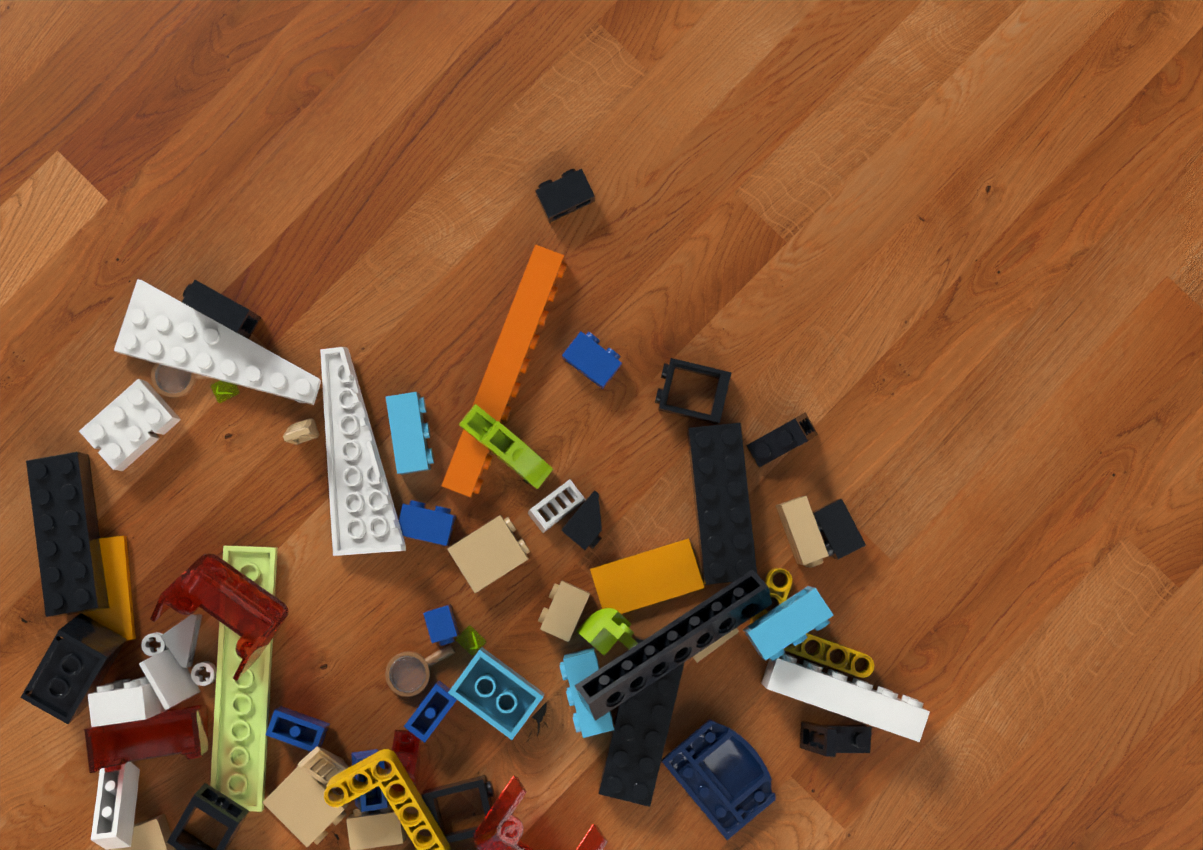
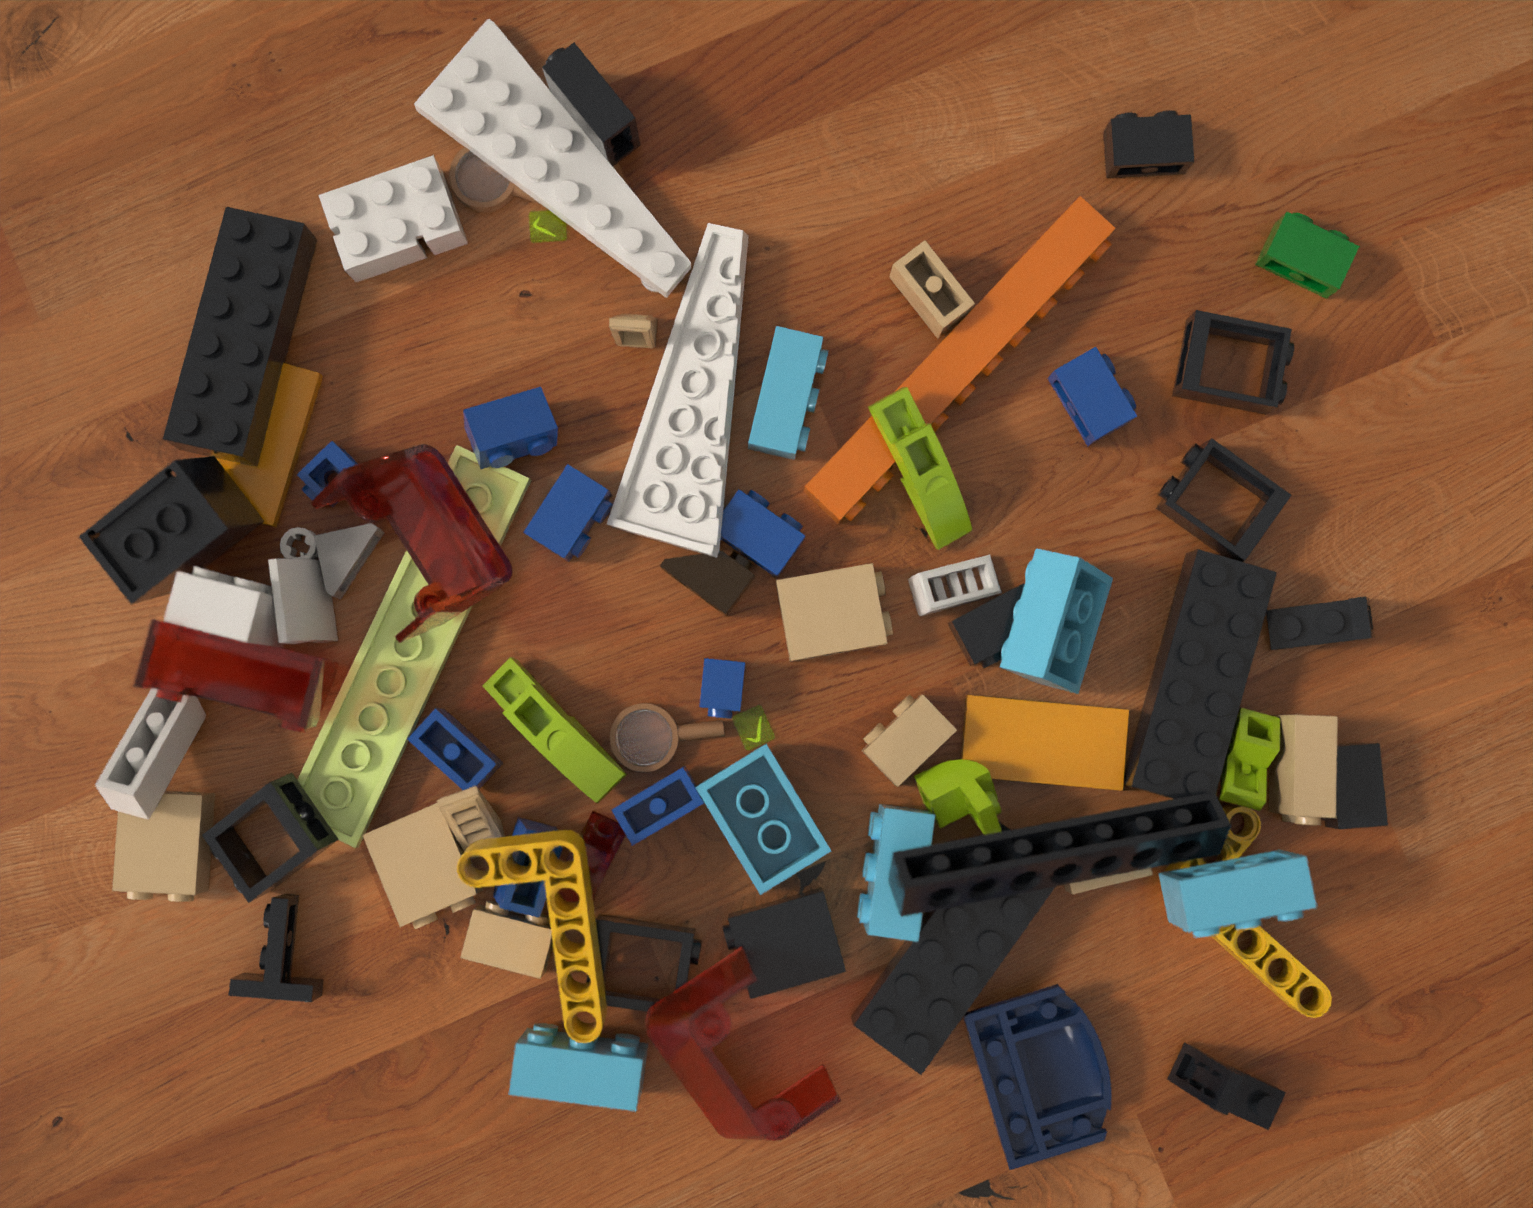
camera: 20 degrees right, 0 degrees up
white bush [191,661,217,686] -> none
white brick [761,653,930,742] -> none
none -> blue brick [297,441,369,507]
none -> blue brick [463,387,558,469]
none -> lime slope [482,657,627,803]
none -> blue brick [523,464,613,562]
none -> dark brown slope [660,551,755,616]
none -> black brick [722,887,846,999]
none -> tan brick [889,240,975,339]
none -> medium azure brick [1000,548,1113,694]
none -> black window [1172,310,1294,415]
none -> lime brick [1220,708,1280,811]
none -> green brick [1255,212,1360,299]

